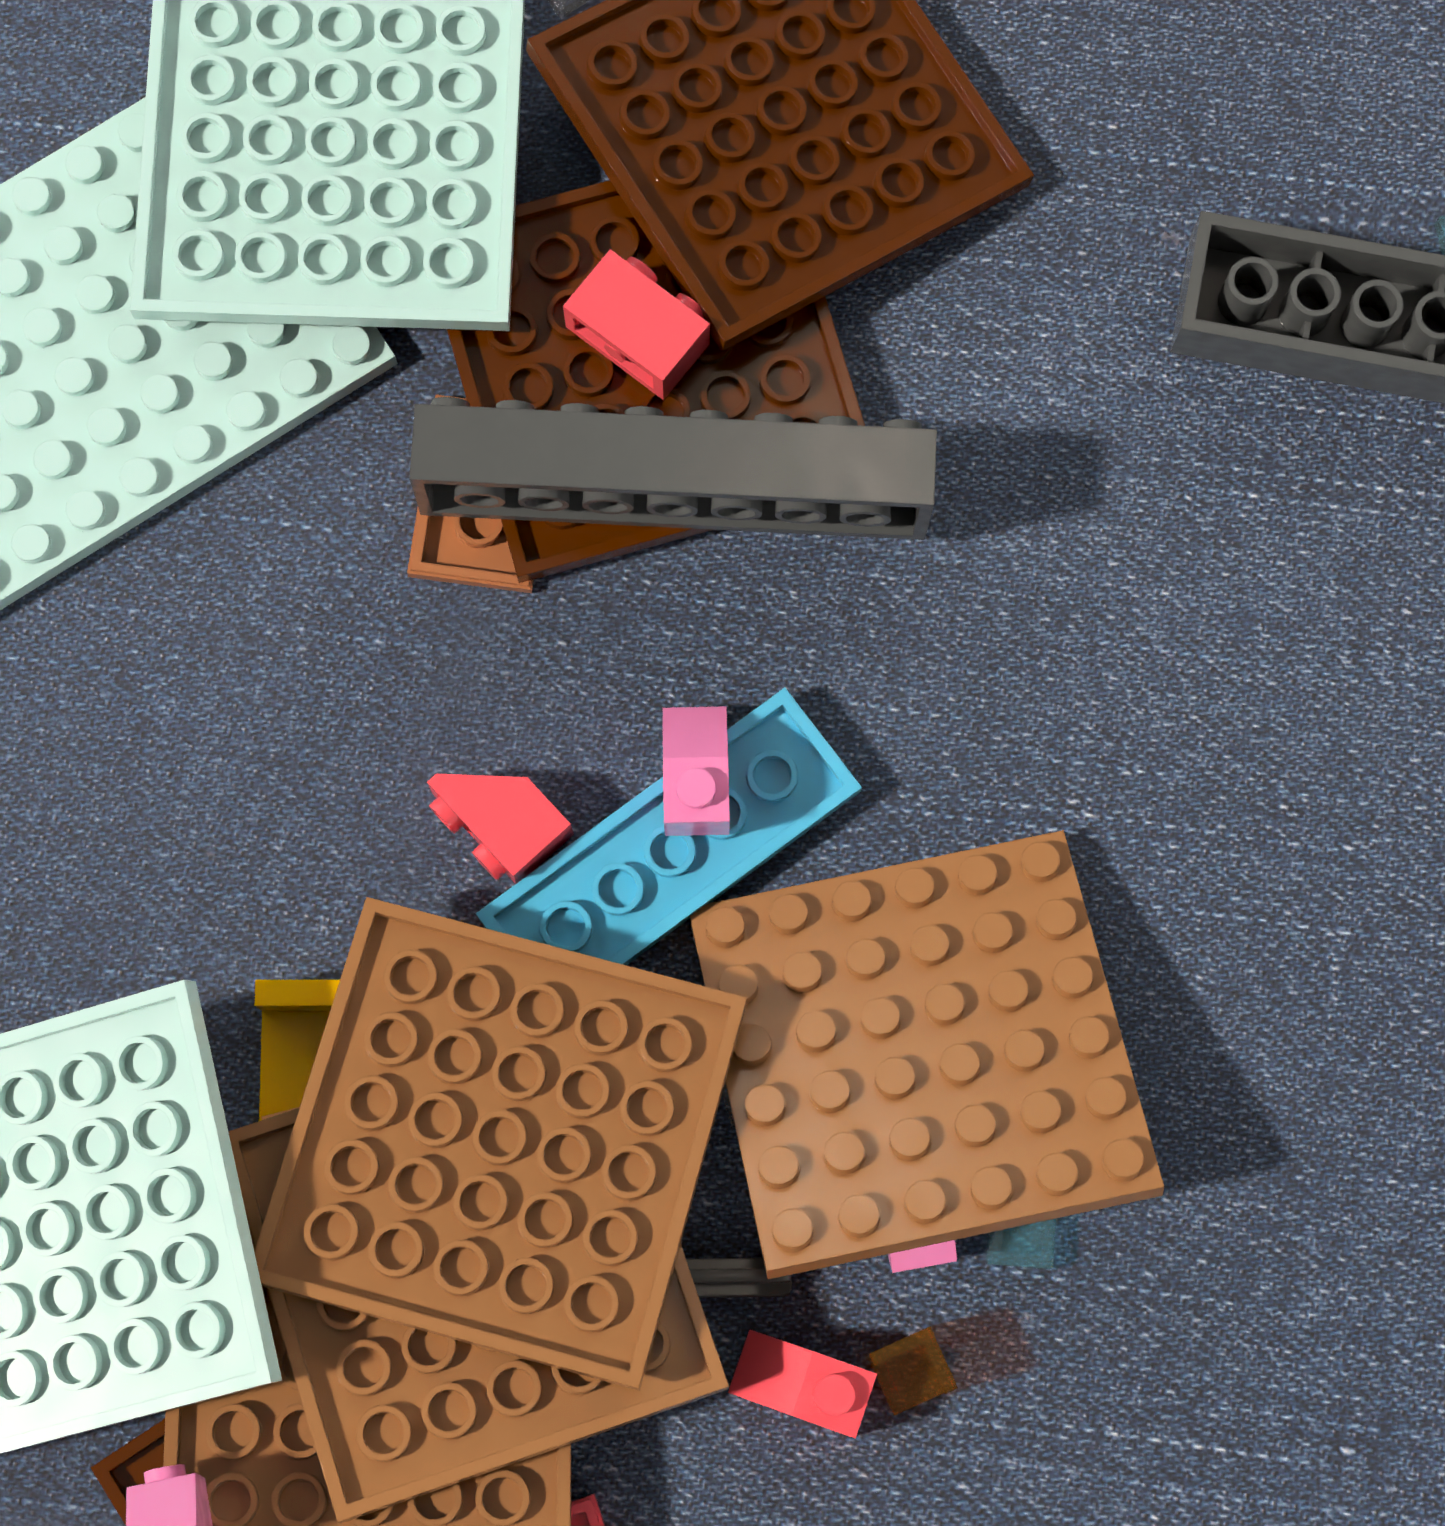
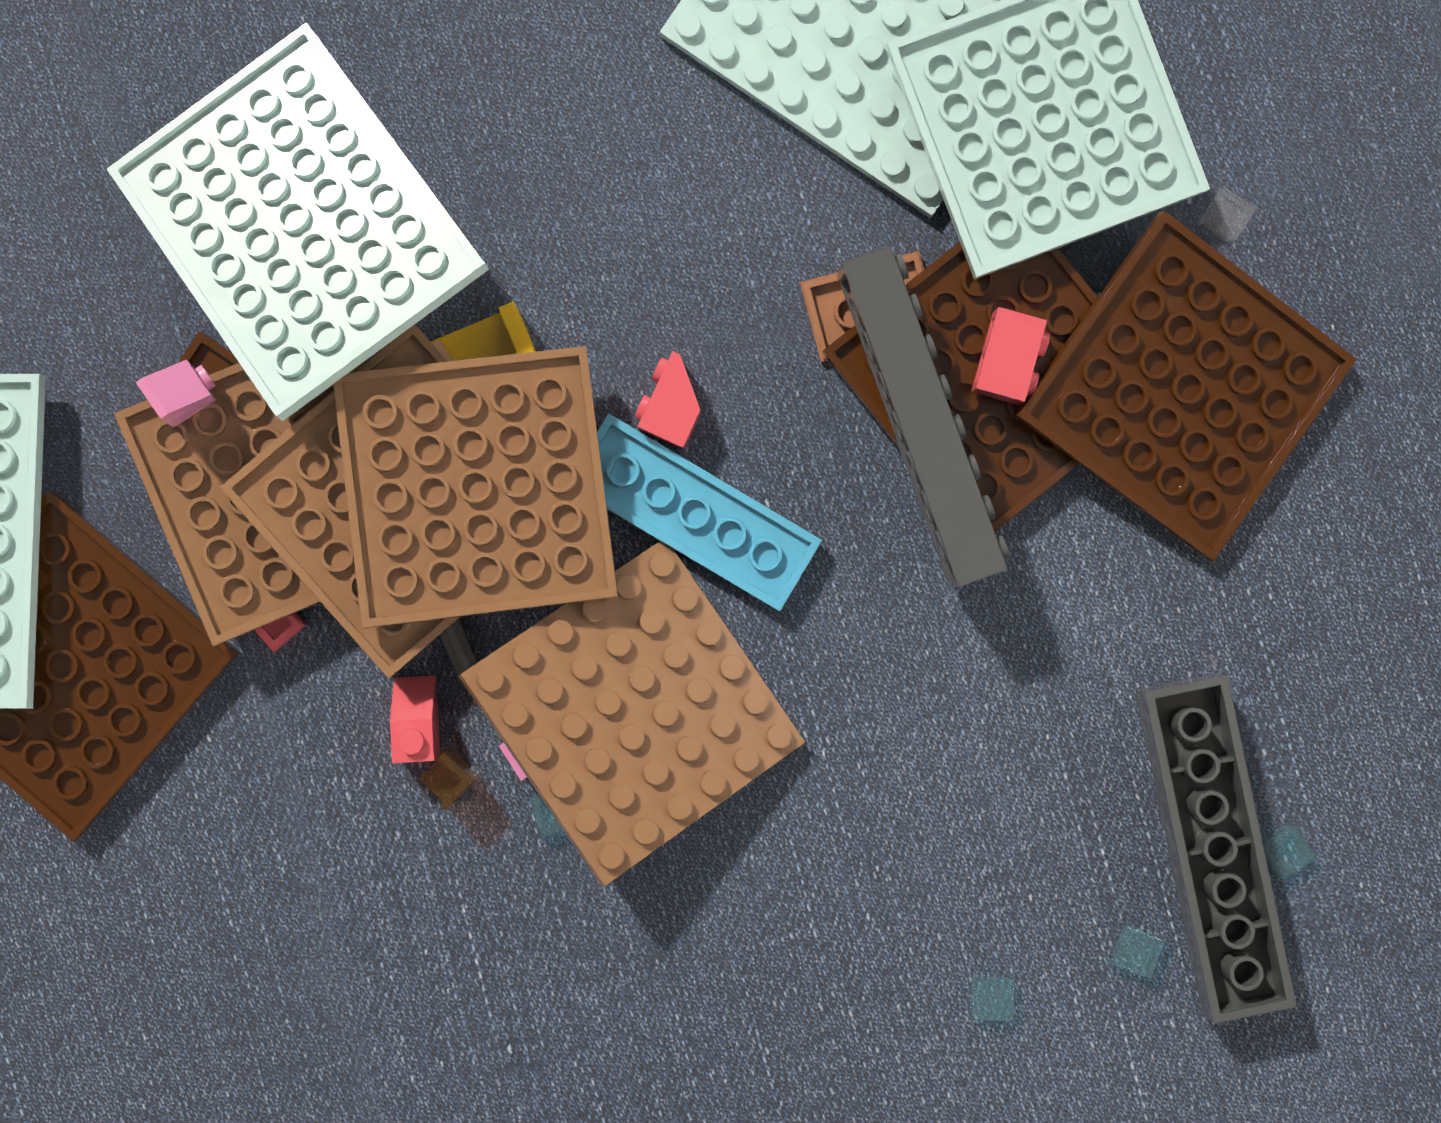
camera: 70 degrees right, 10 degrees up
bright pink slope [663,706,730,836] -> none

